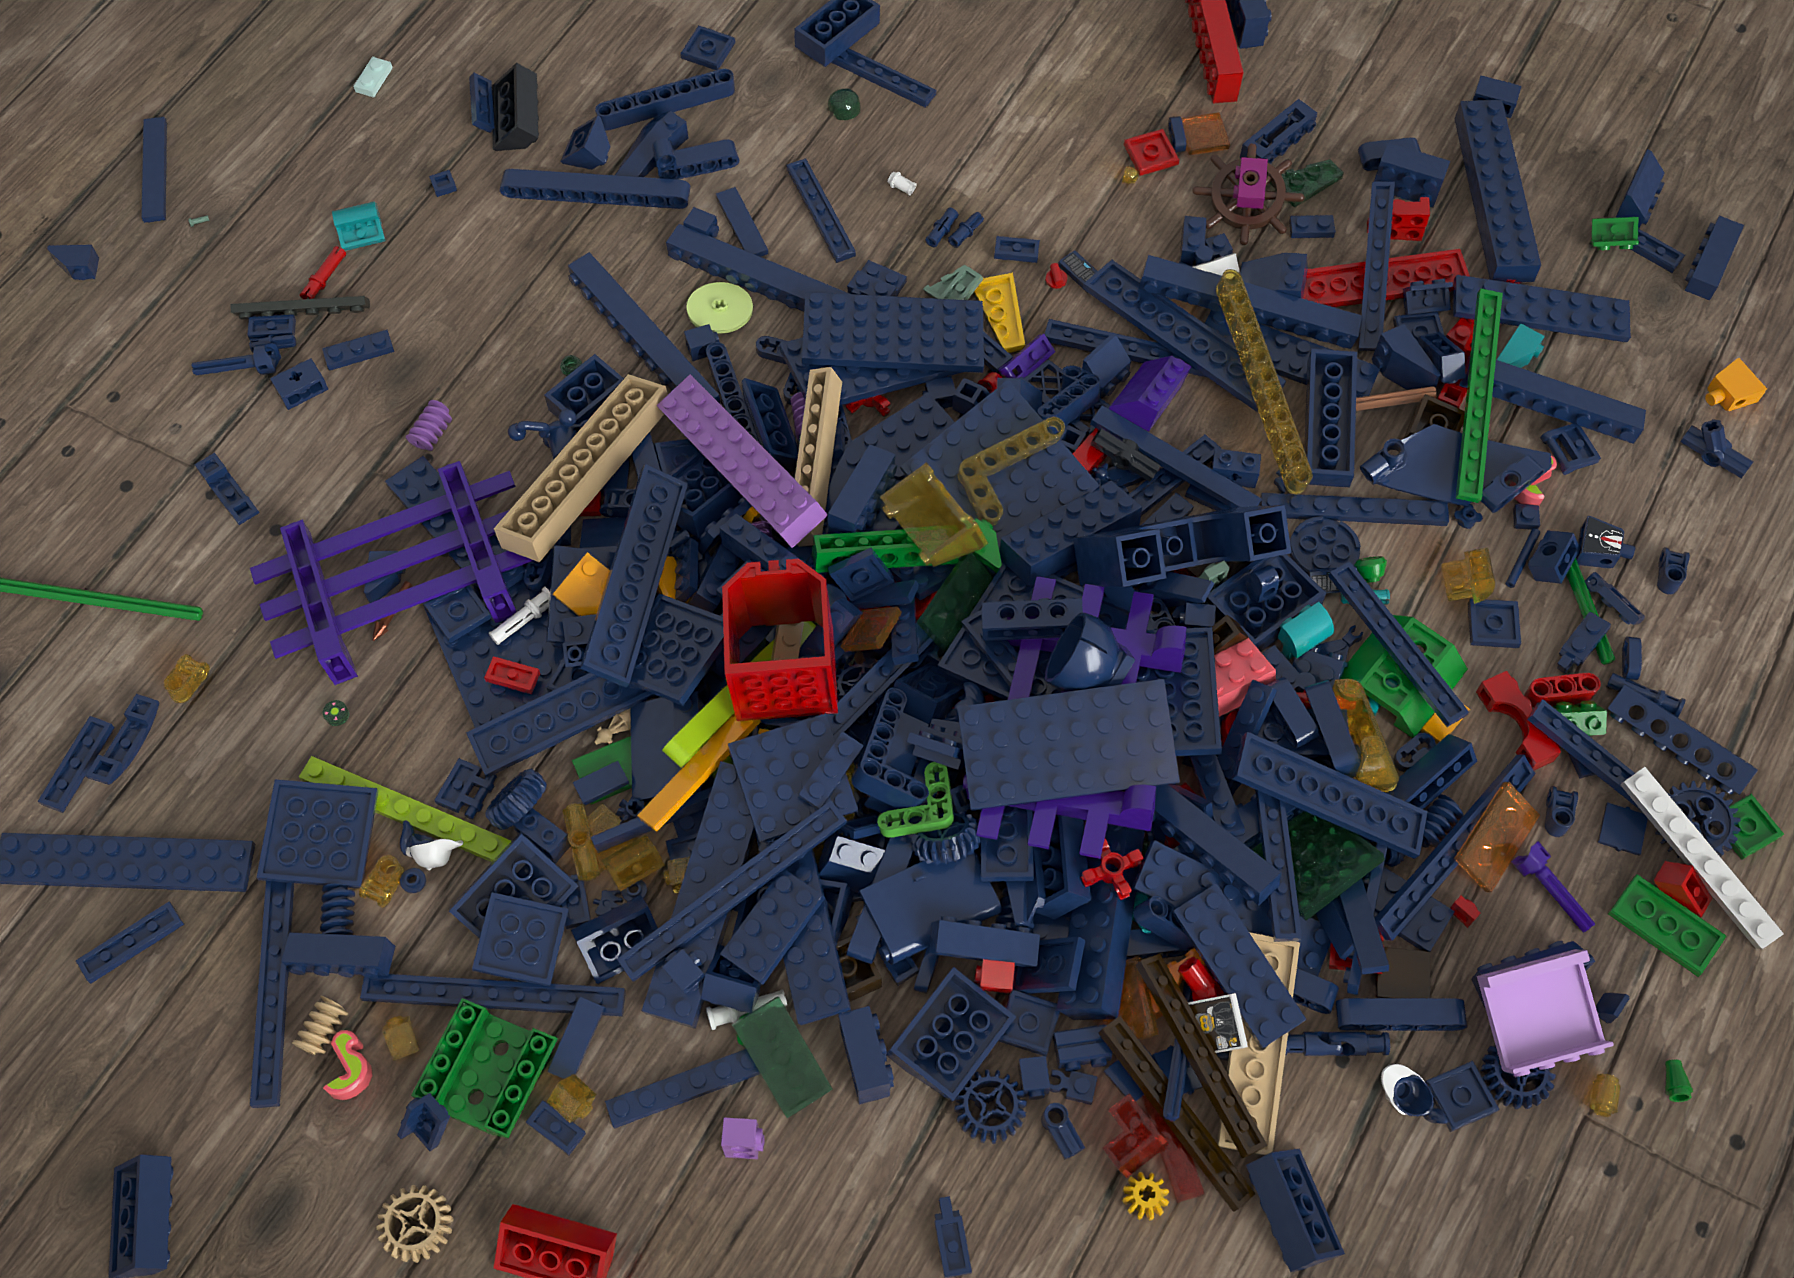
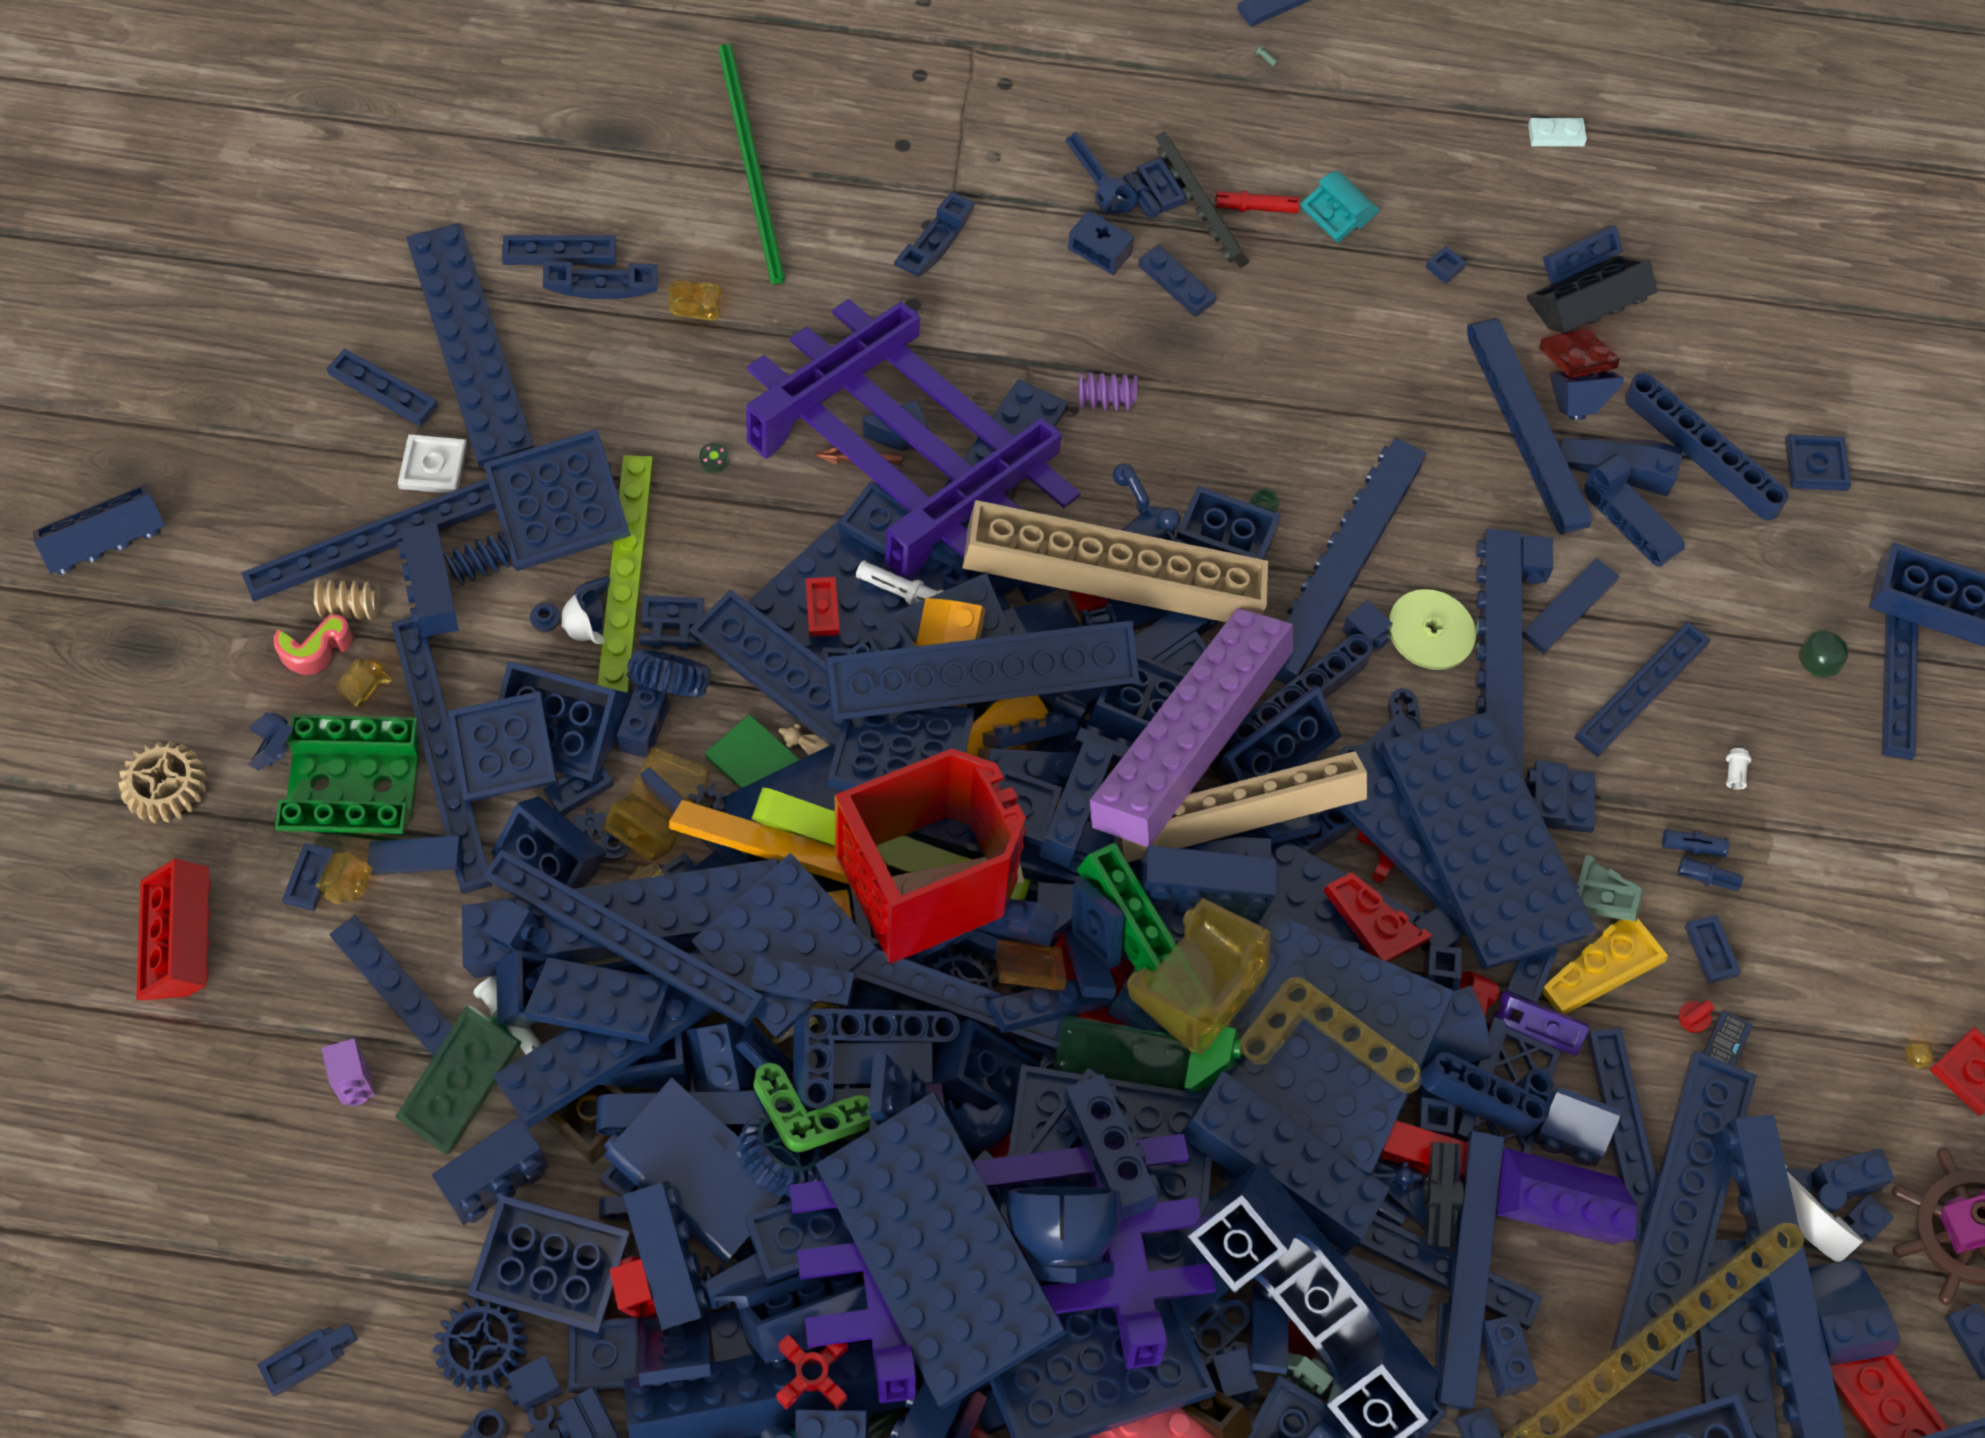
camera: 65 degrees right, 0 degrees up
clear yellow piece [359,855,405,908] -> none
clear yellow piece [562,803,601,881] -> none
dark blue tile [572,761,629,806] -> none
none -> white tile [398,434,468,493]
none -> red wing [1323,872,1433,963]
none -> clear red plate [1539,329,1620,378]

